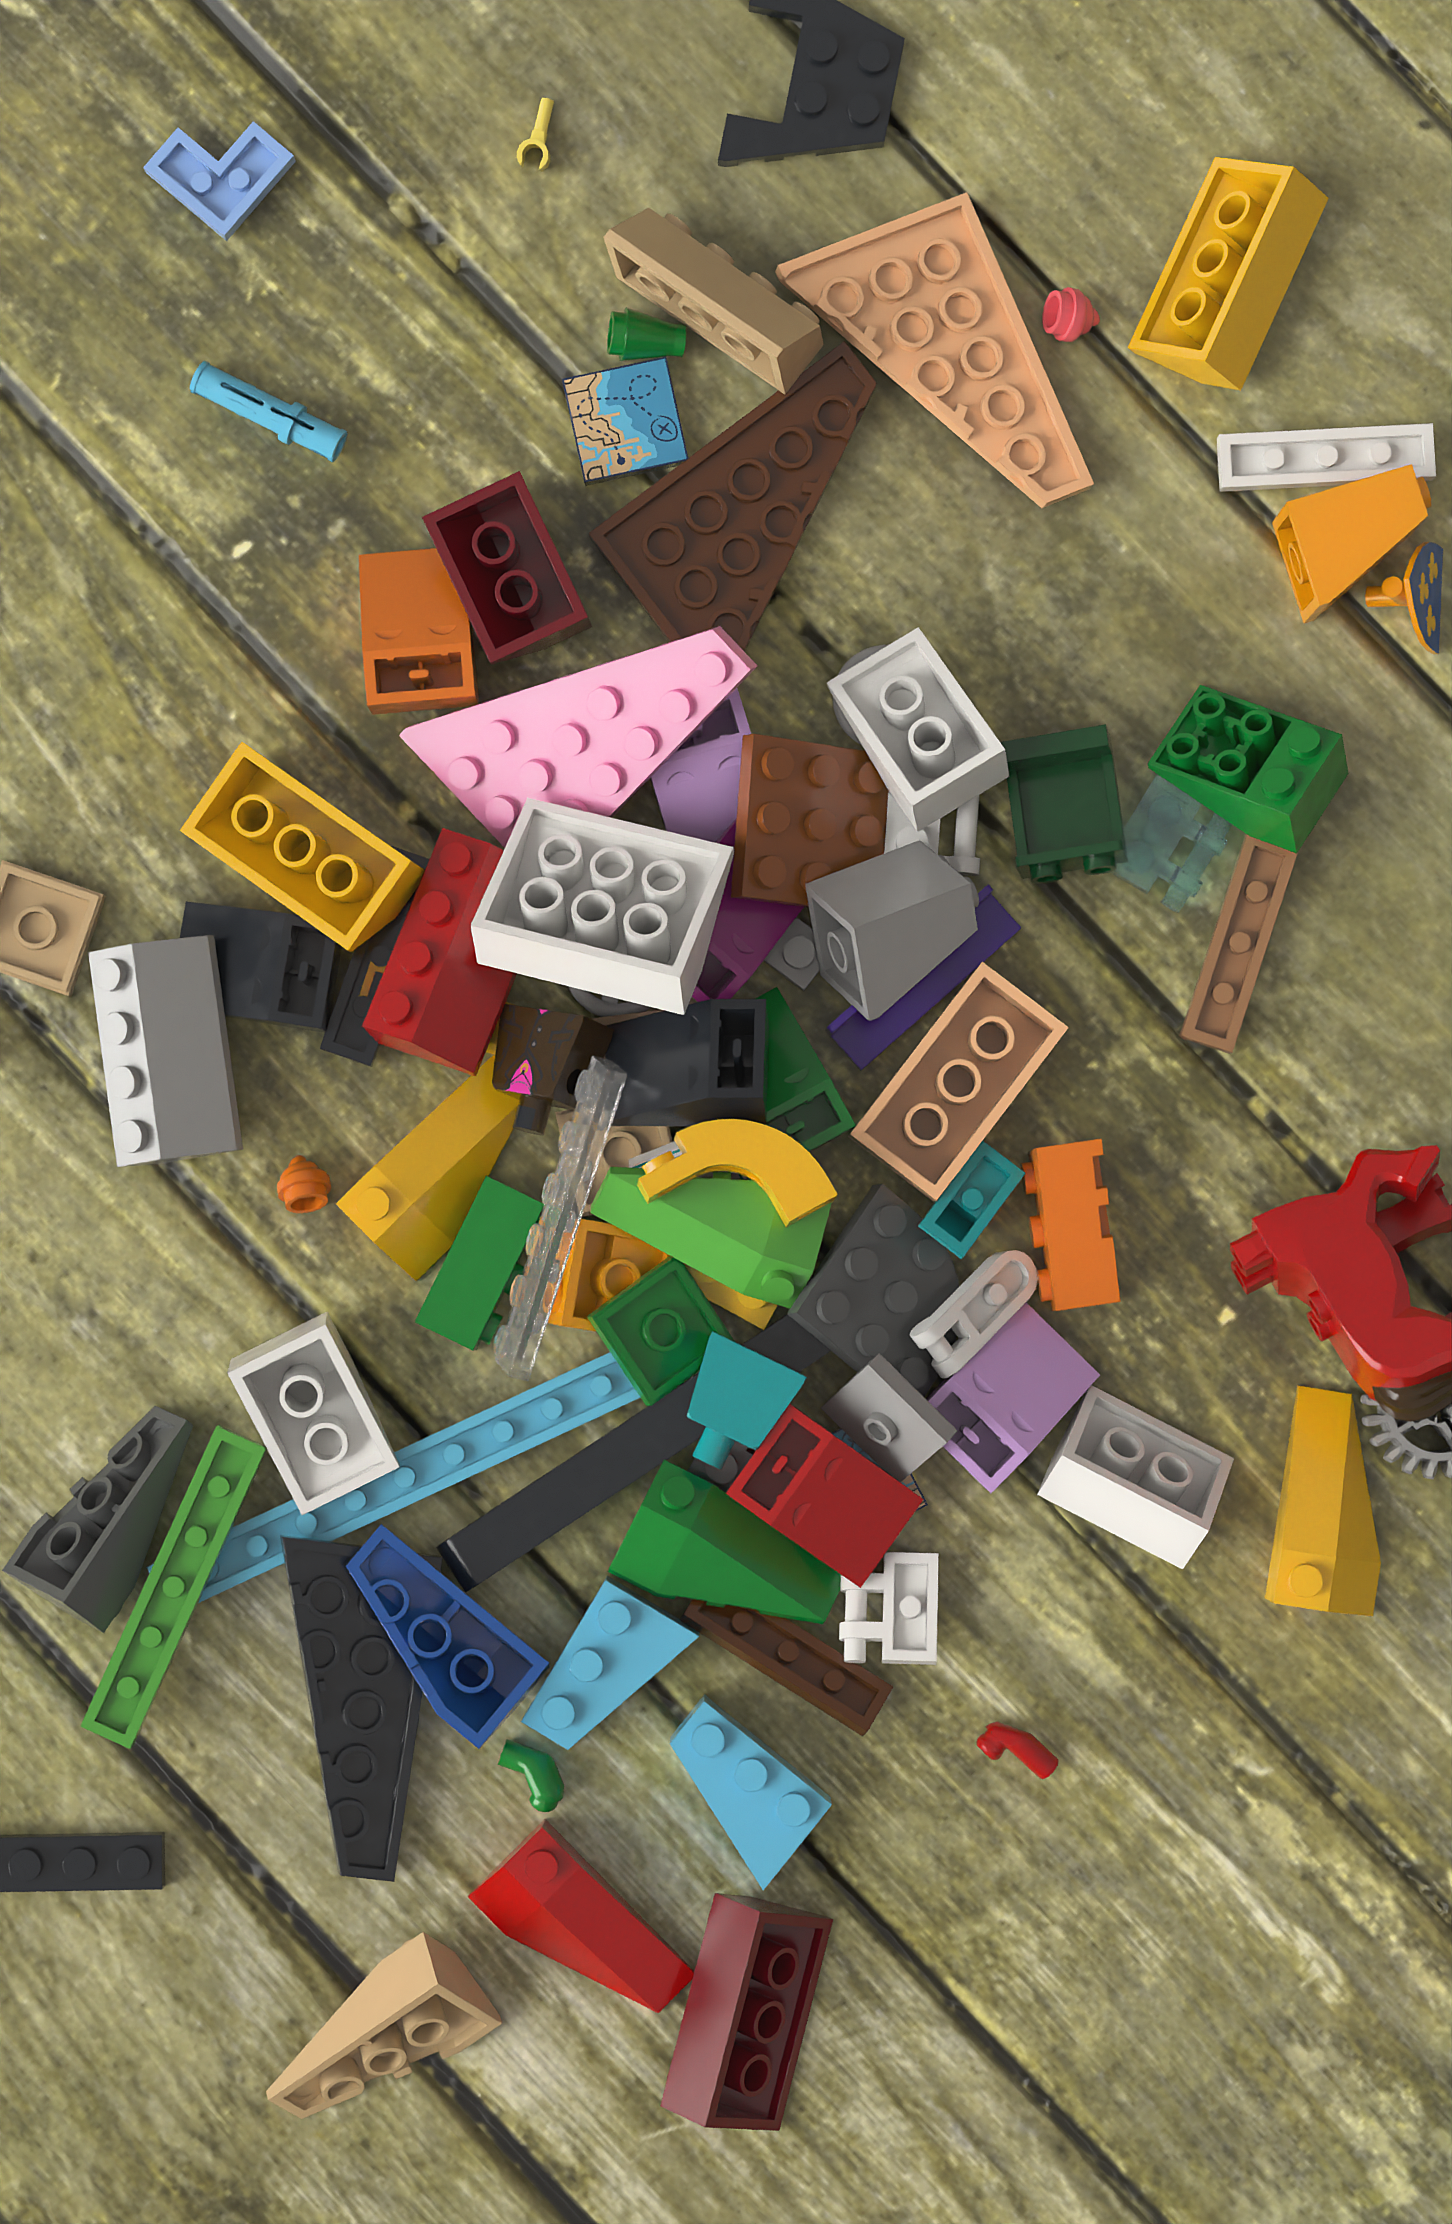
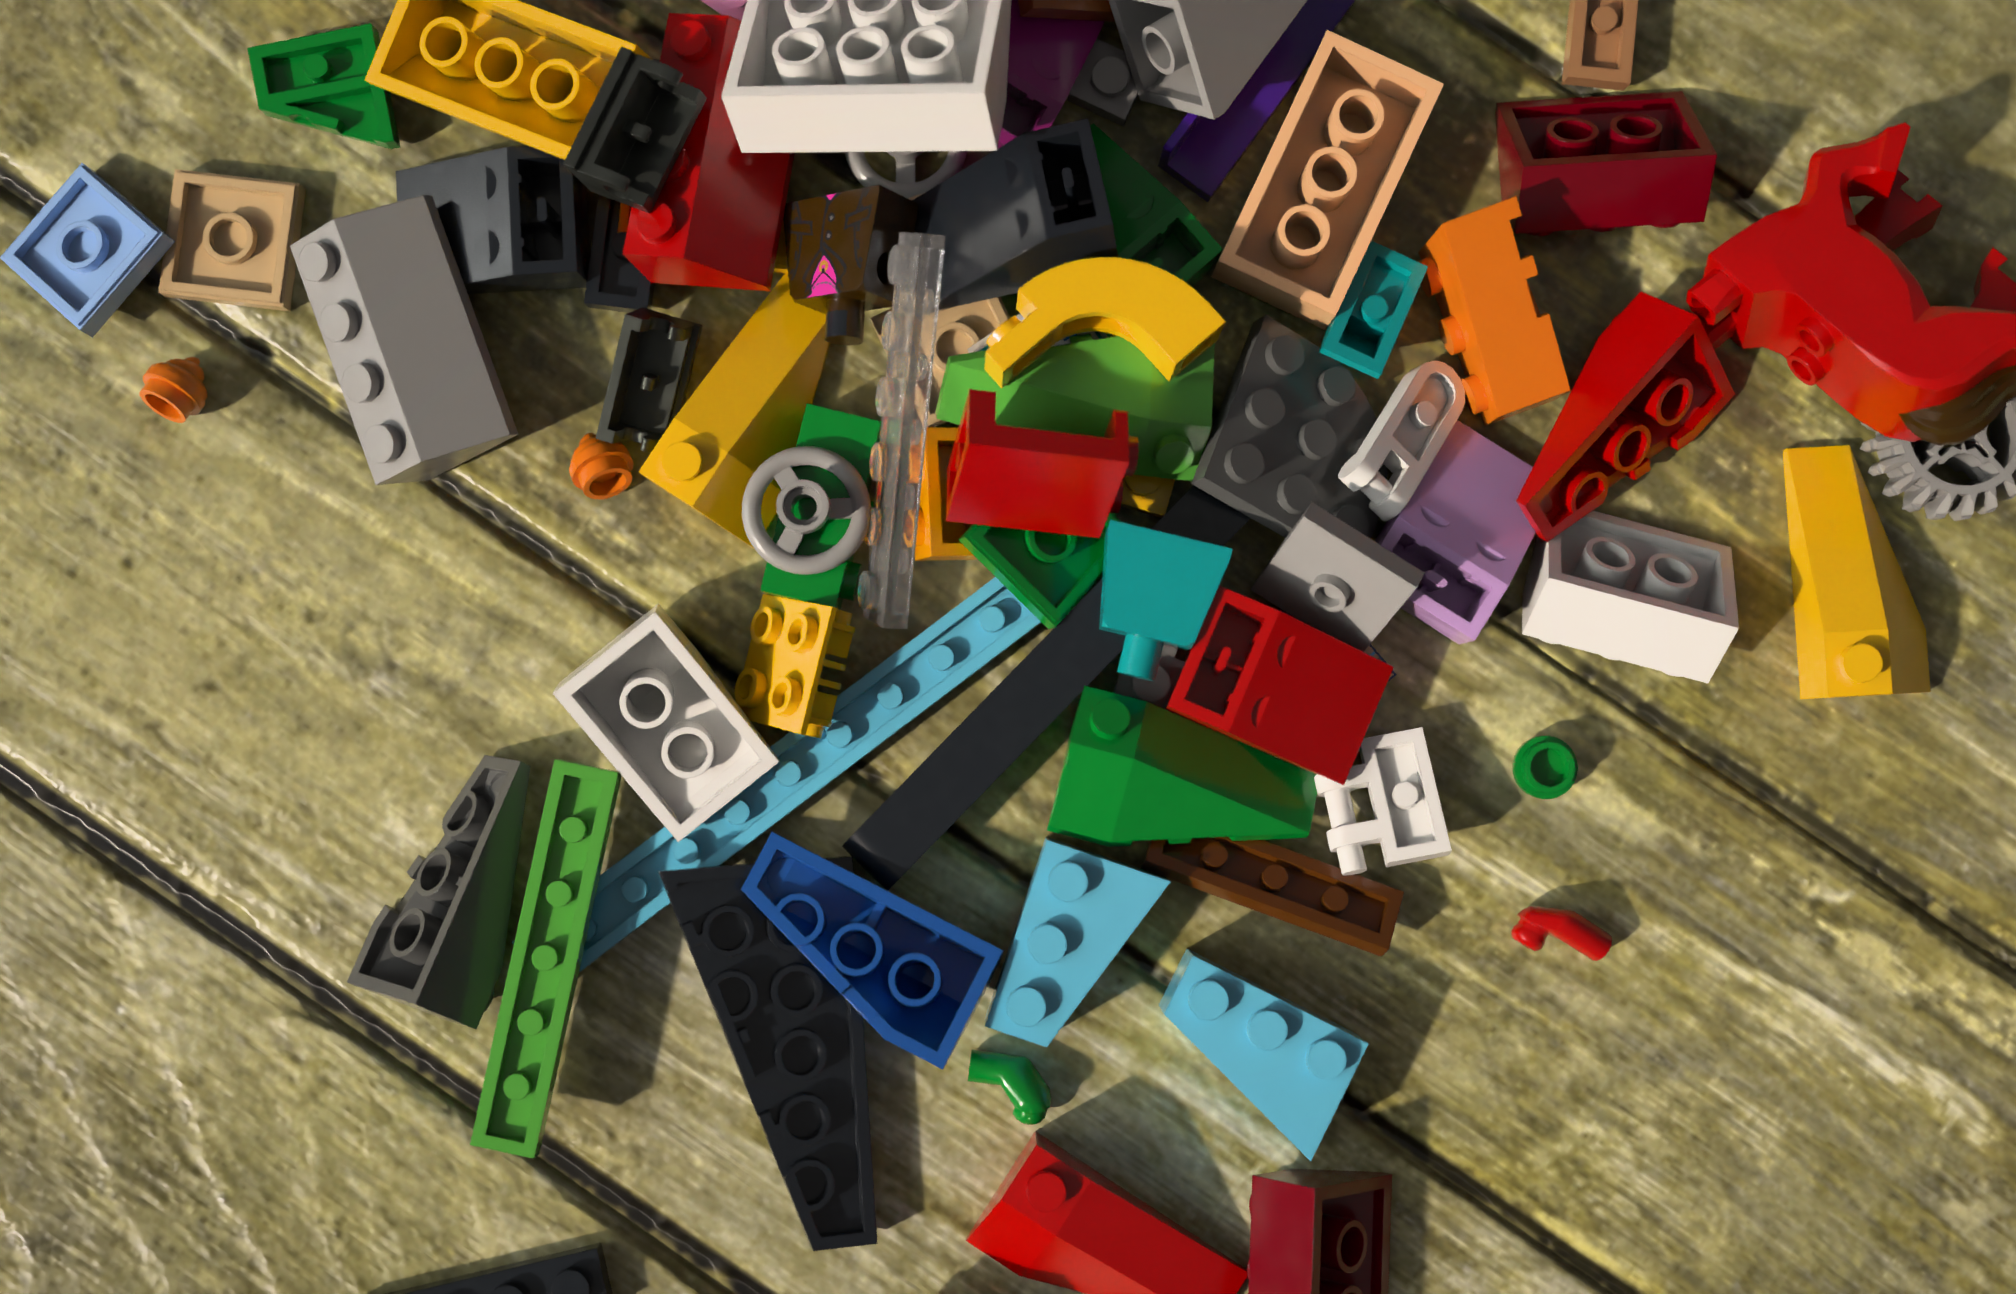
camera: 15 degrees left, 0 degrees up
none -> green wing [247,23,401,149]
none -> pearl dark grey hinge [563,47,707,214]
none -> pearl dark grey hinge [595,307,703,452]
none -> yellow hinge [735,594,856,739]
none -> light grey piece [742,446,871,575]
none -> red panel [946,389,1139,538]
none -> dark red slope [1495,91,1717,236]
none -> green plate [1512,736,1578,799]
none -> red wedge [1516,291,1735,542]

